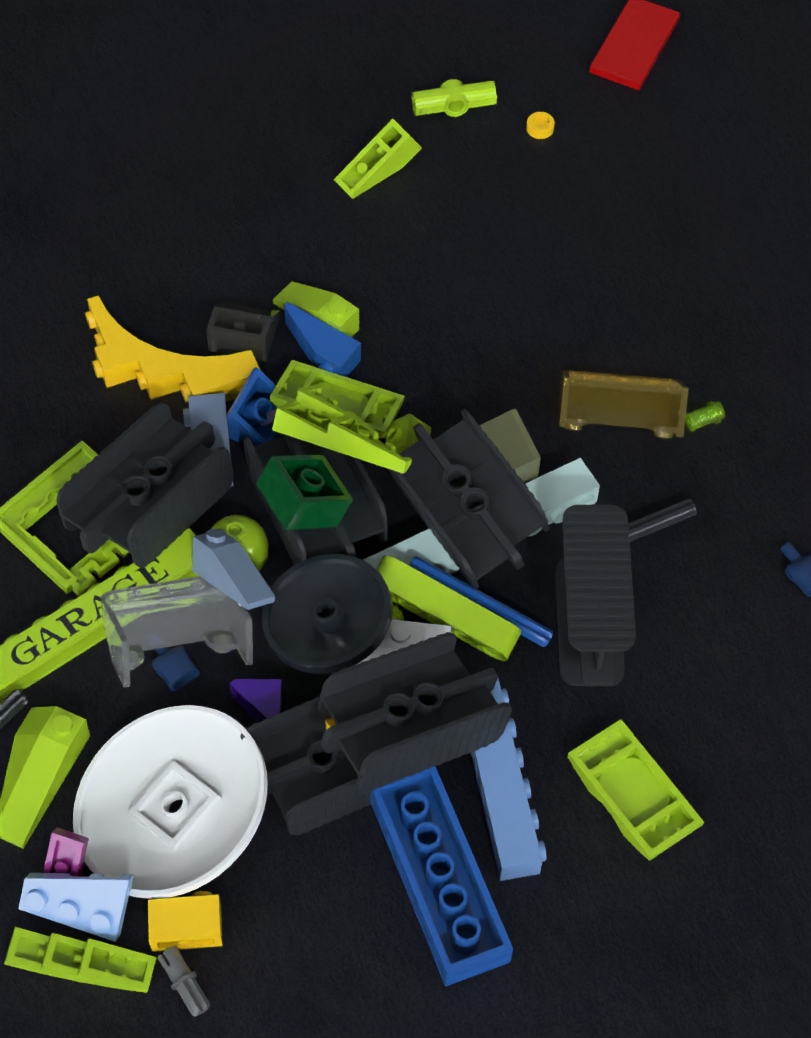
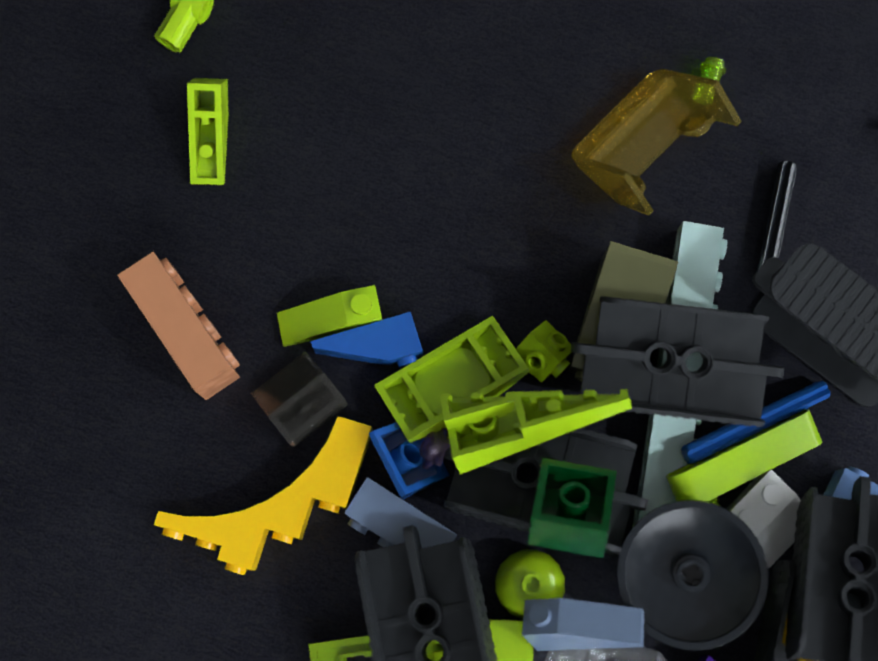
camera: 50 degrees left, 20 degrees up
none -> nougat brick [118,252,240,400]

